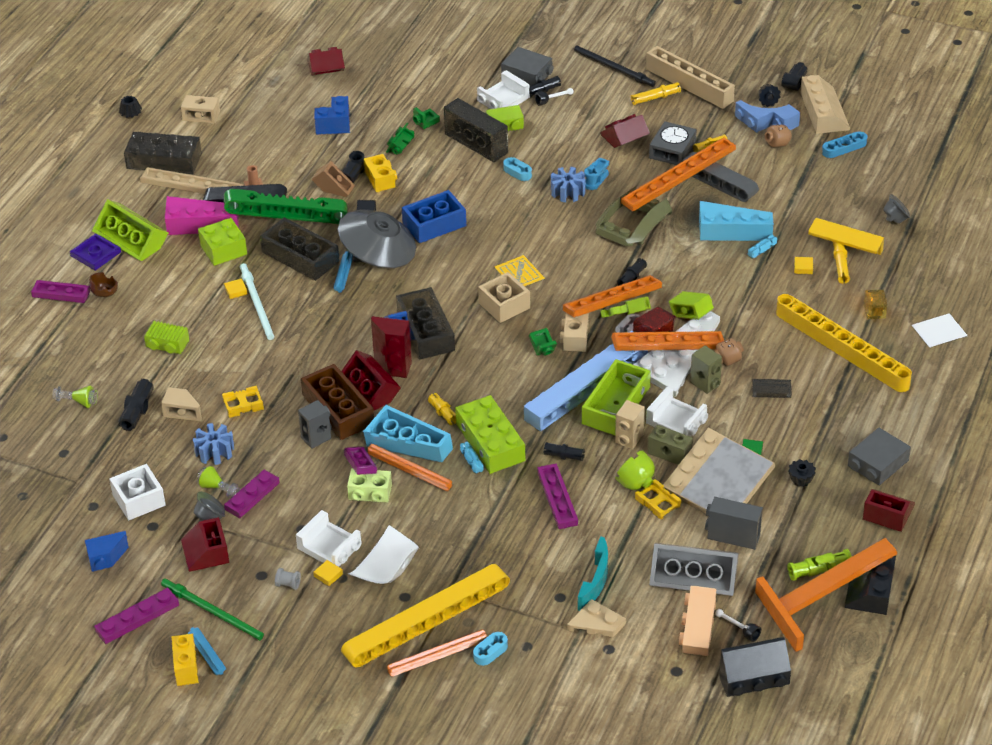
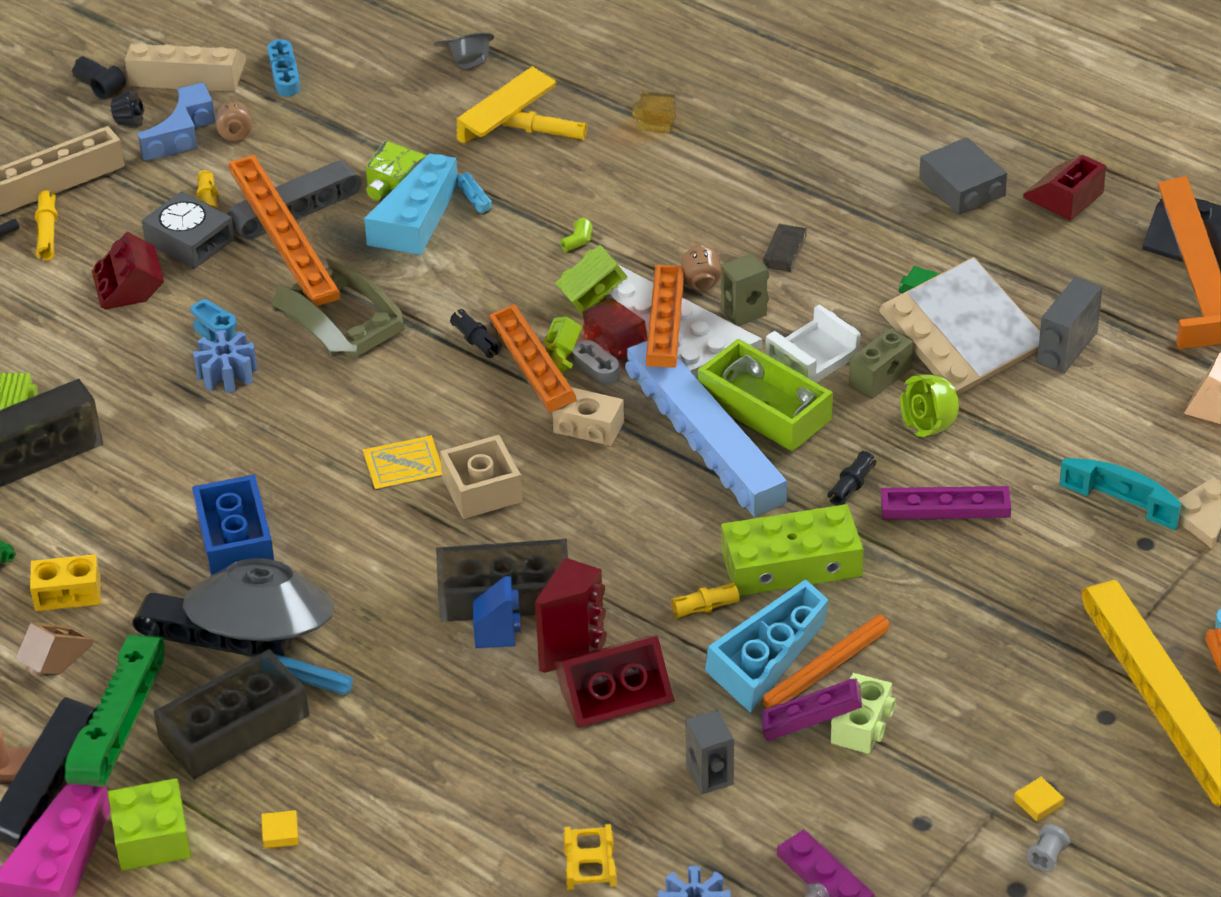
camera: 75 degrees left, 0 degrees up
light aqua bar [240,263,274,340] -> none
white panel [296,510,362,567] -> none
reddish brown brick [301,364,374,440] -> none
black piece [342,151,365,183] -> none
white piece [348,525,419,584] -> none
medium azure axle [460,441,484,473] -> none
medium azure beam [503,157,532,181] -> none
green bracket [529,328,557,356] -> none
tan brick [615,400,645,449] -> none
yellow piece [635,479,681,519] -> none
light grey slope [649,543,739,596] -> none
yellow beam [776,294,912,392] -> none
lime piece [787,549,852,581] -> none
black piece [788,459,816,487] -> none
yellow tile [794,257,813,274] -> none
white sticker [912,314,968,347] -> none
none -> lime torso [366,140,427,200]
none -> lime arm [560,217,593,252]

